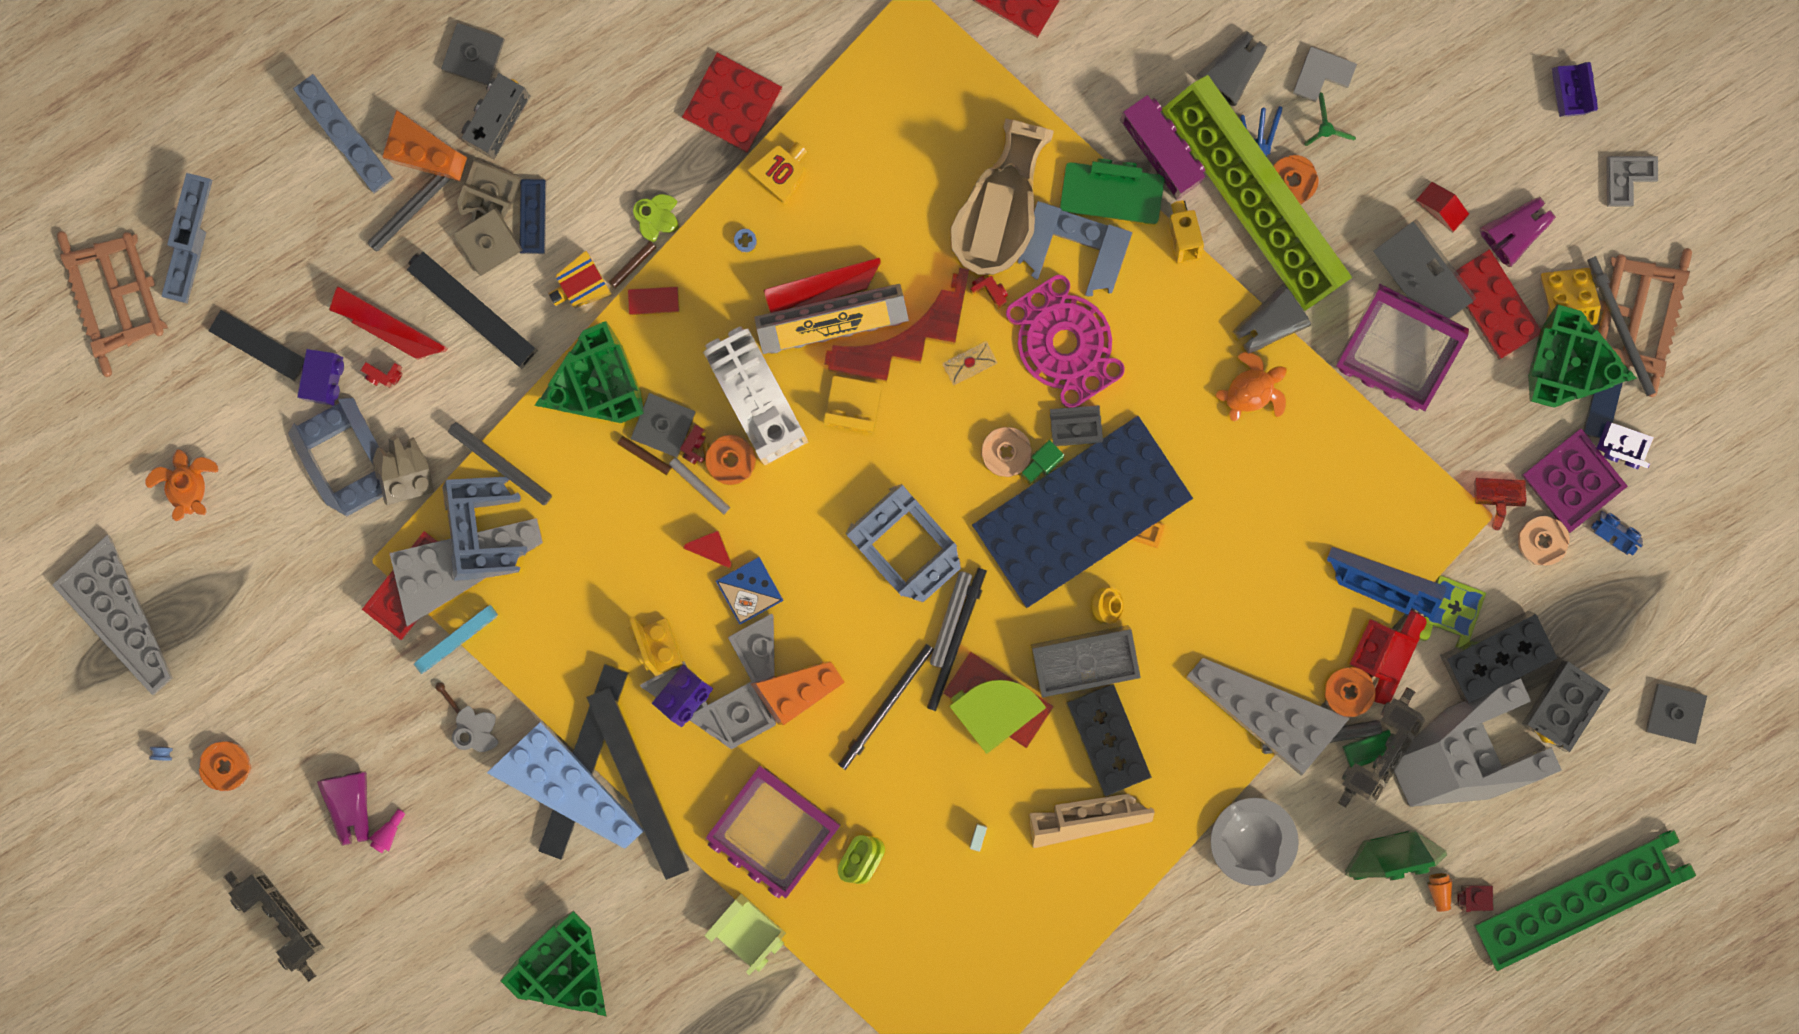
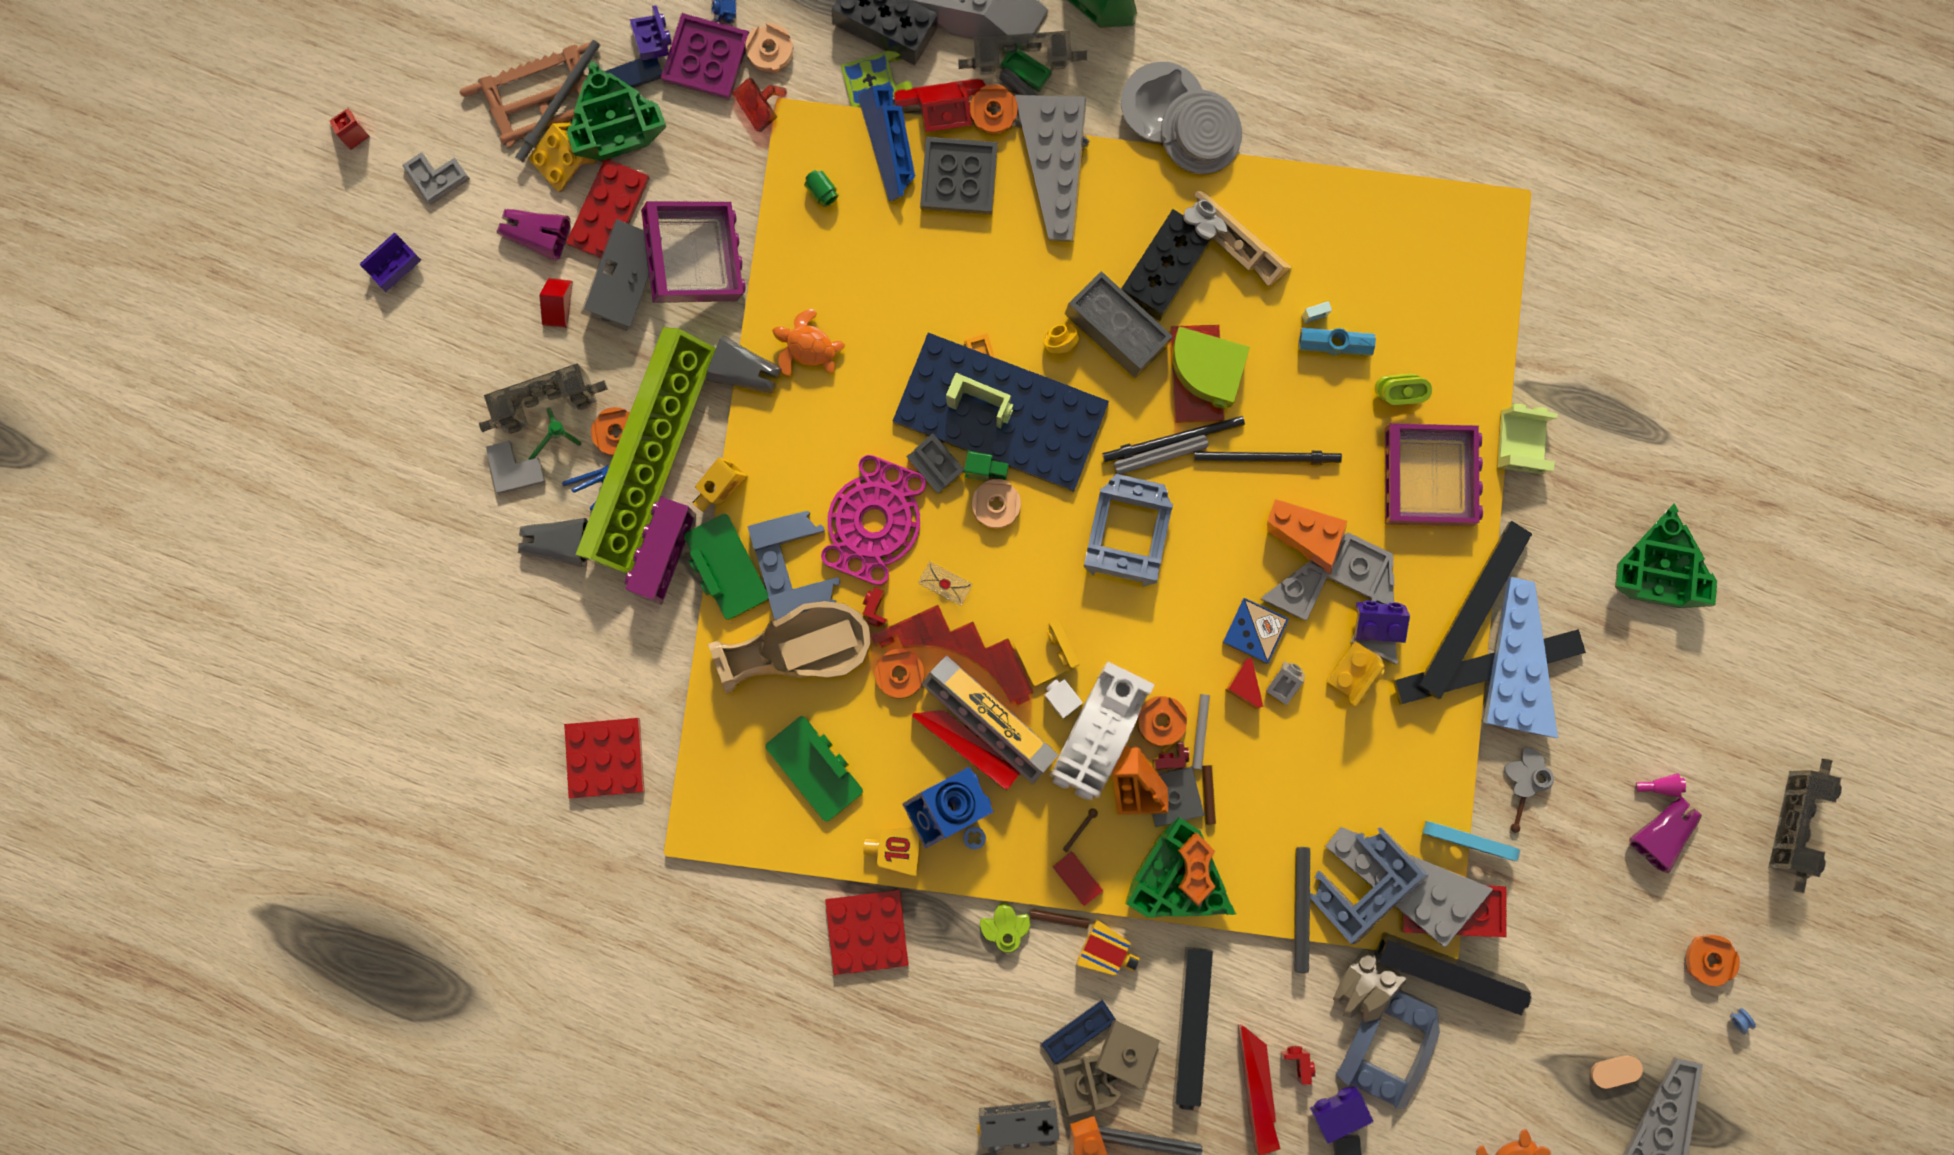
camera: 125 degrees left, 5 degrees down
none -> red slope [329,108,370,150]
none -> clear smoke brick [479,363,608,434]
none -> green bracket [766,716,863,821]
none -> green brick [804,170,839,207]
none -> orange plate [875,649,925,699]
none -> blue brick [902,767,993,849]
none -> dark grey plate [920,137,998,214]
none -> yellowish green panel [946,373,1013,429]
none -> white brick [1044,679,1083,719]
none -> reddish brown hinge [1062,808,1098,853]
none -> orange wedge [1112,746,1168,814]
none -> light grey piece [1161,90,1242,174]
none -> orange tile [1178,832,1216,906]
none -> light grey plate [1183,199,1227,240]
none -> light grey bracket [1266,661,1305,705]
none -> dark azure piece [1298,328,1376,356]
none -> black brick [1374,932,1531,1016]
none -> light nougat tile [1590,1055,1643,1089]

